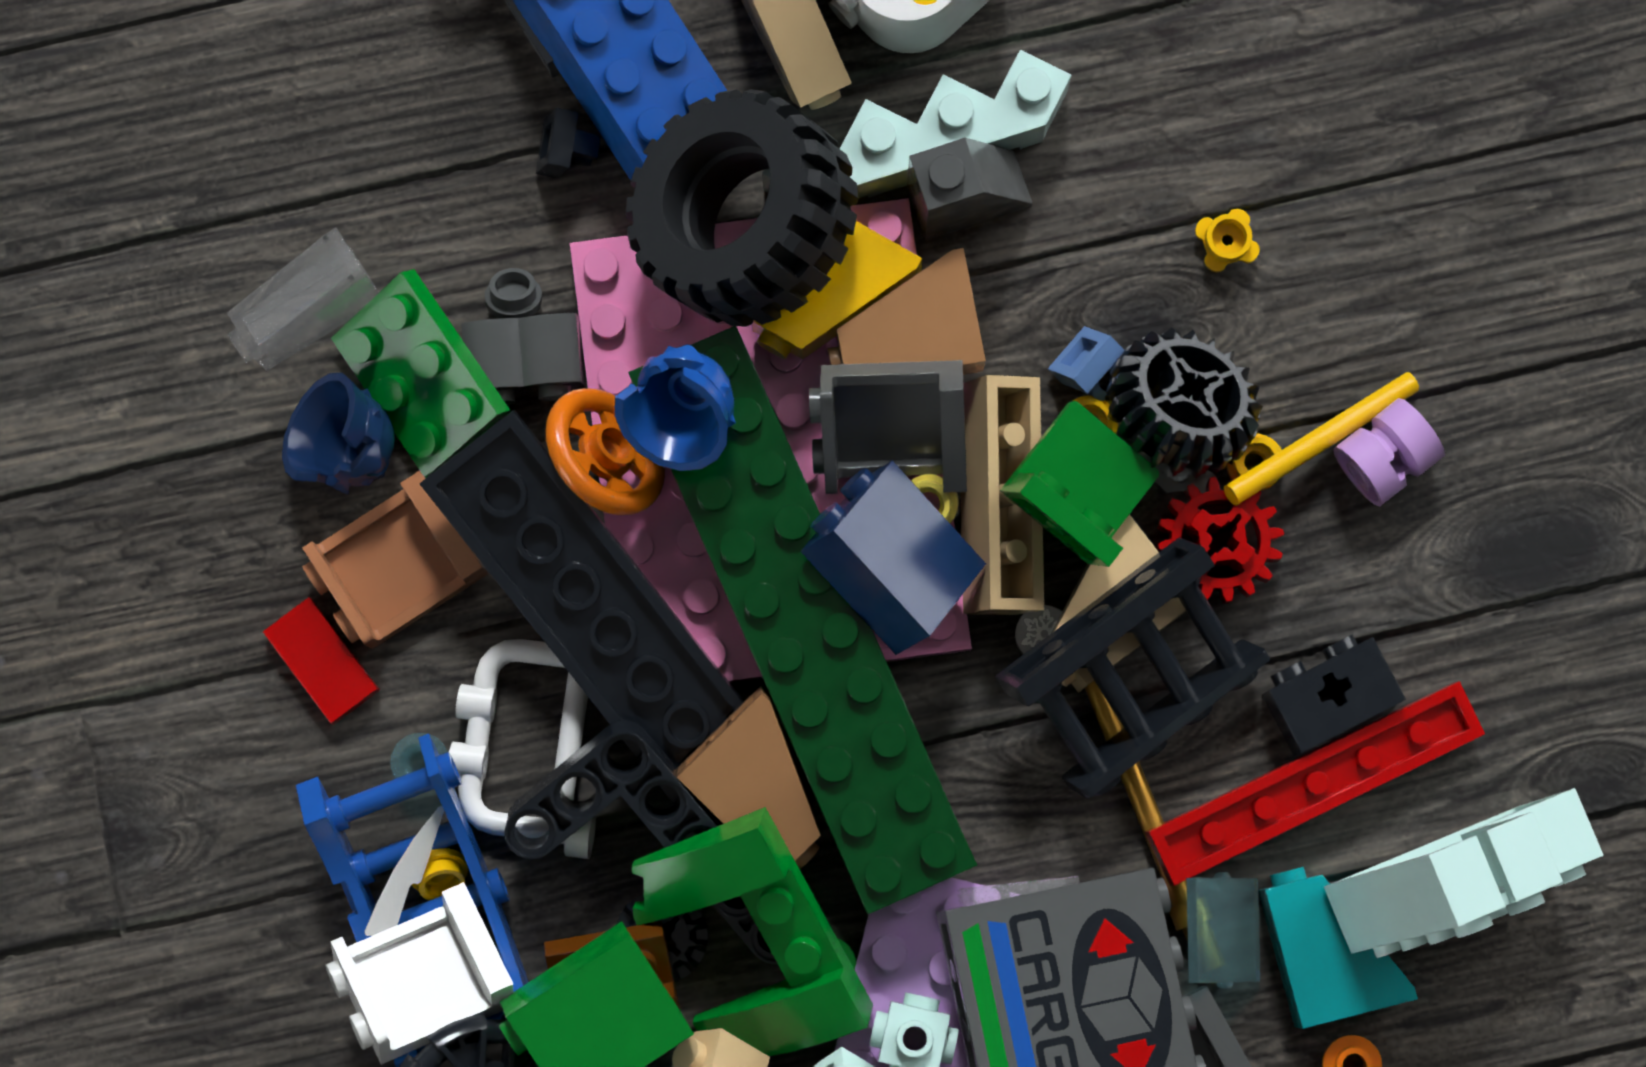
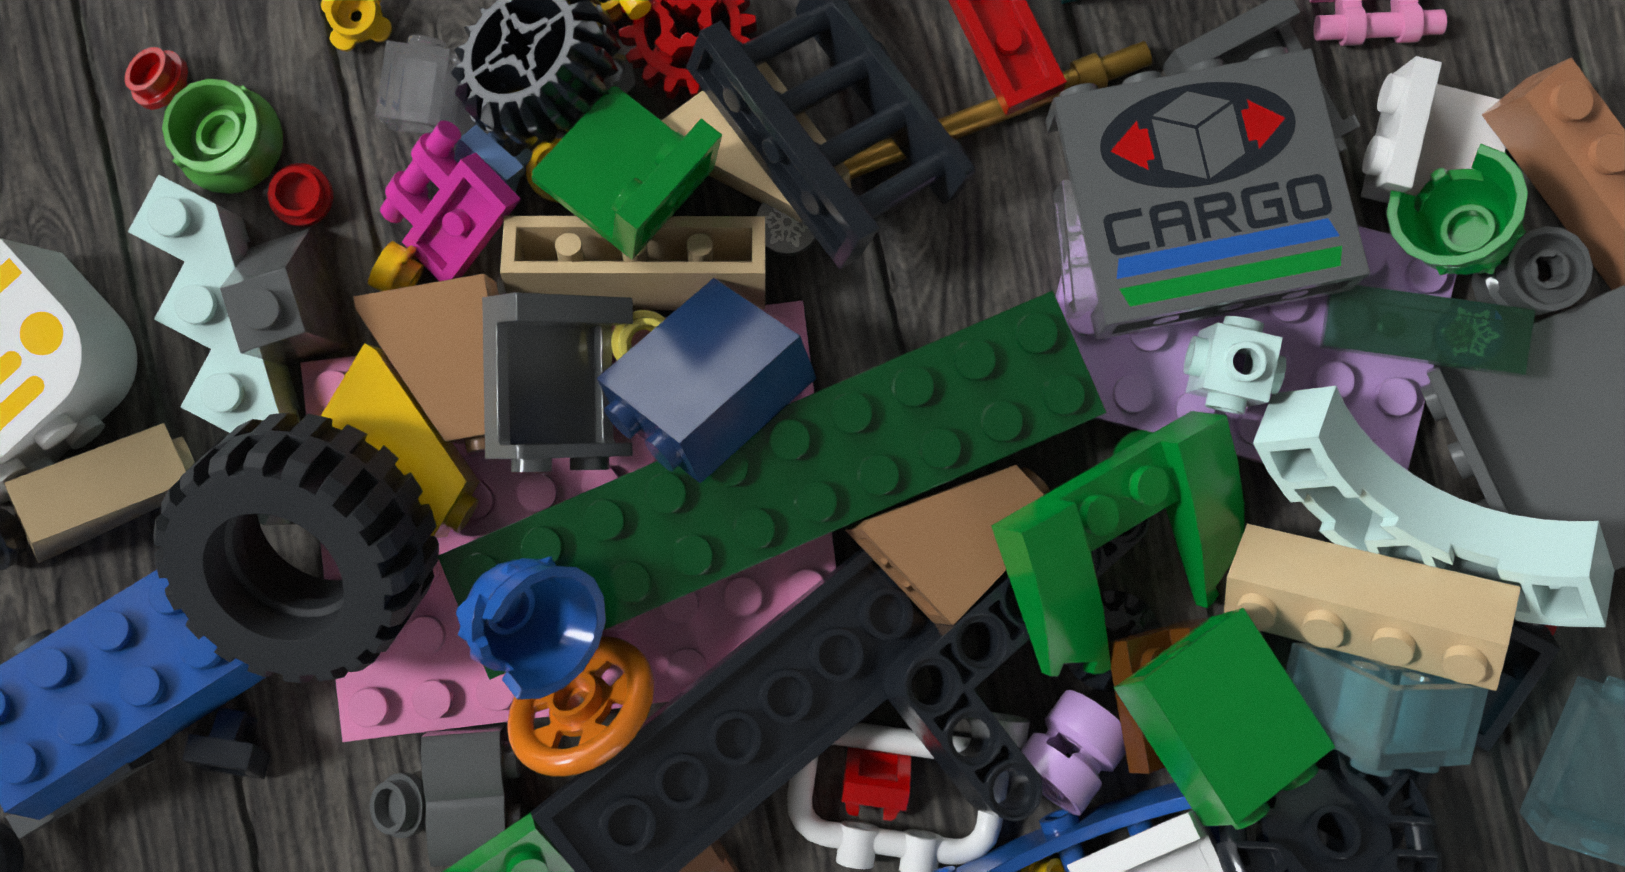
camera: 90 degrees left, 5 degrees up
clear light blue piece [1186,872,1260,988] -> none
none -> red plate [125,47,188,110]
none -> bright green piece [162,79,283,194]
none -> red plate [268,163,333,227]
none -> yellow plate [368,241,424,292]
none -> clear brick [375,35,460,135]
none -> dark pink plate [380,120,521,281]
none -> red tile [842,747,911,821]
none -> lavender wheel [1021,690,1126,815]

